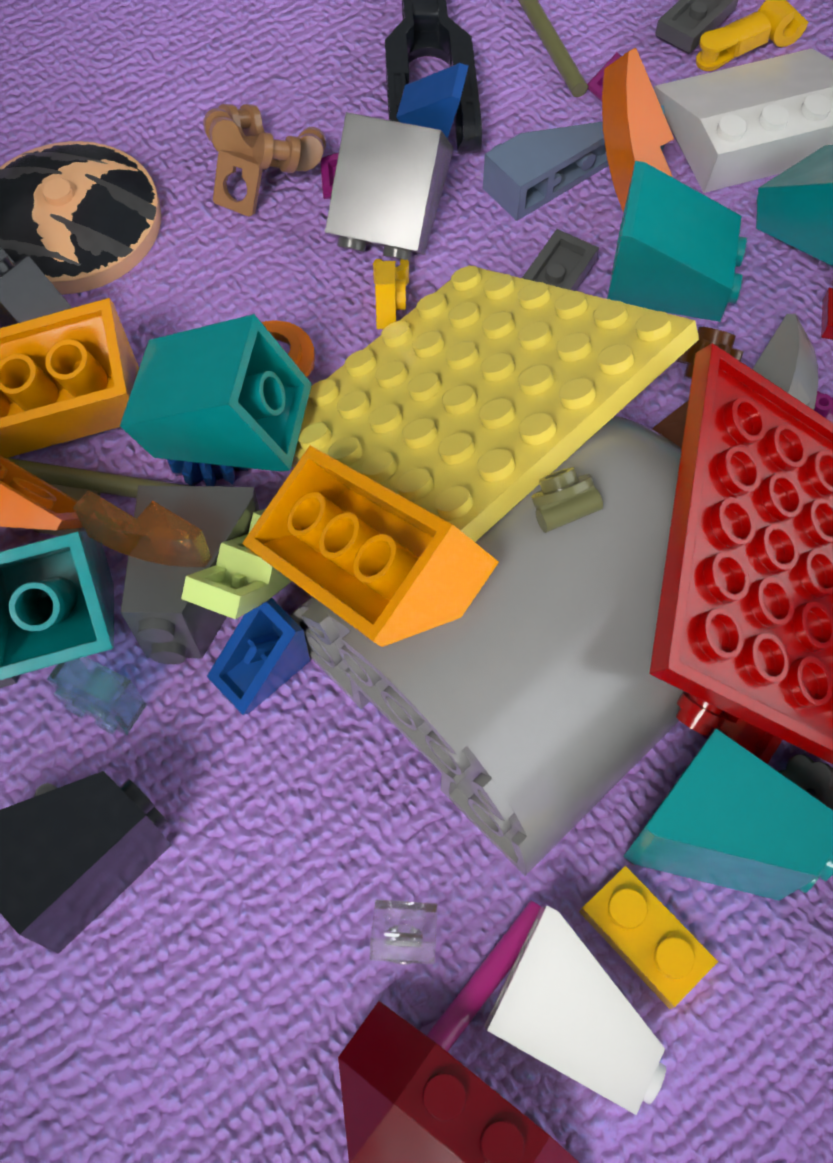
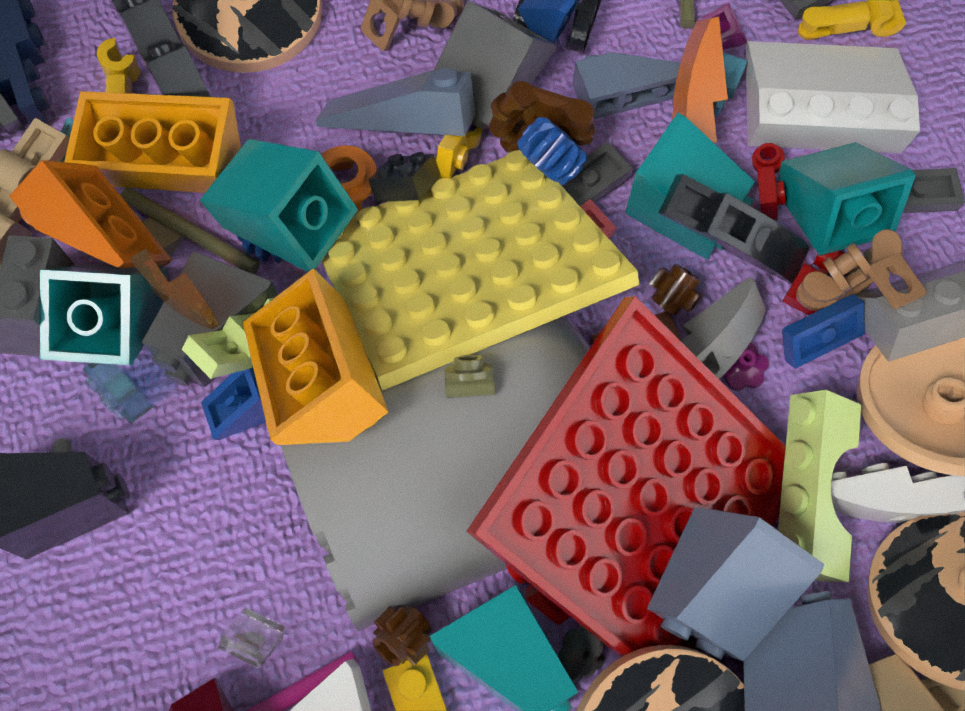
camera: 20 degrees right, 5 degrees up
none -> sand blue slope [315,68,476,136]
none -> black piece [368,152,441,202]
none -> reddish brown gear [373,606,431,666]
none -> reddish brown piece [489,81,595,153]
none -> blue gear [517,117,588,185]
none -> black slope [658,174,810,284]
none -> red plate [752,143,785,221]

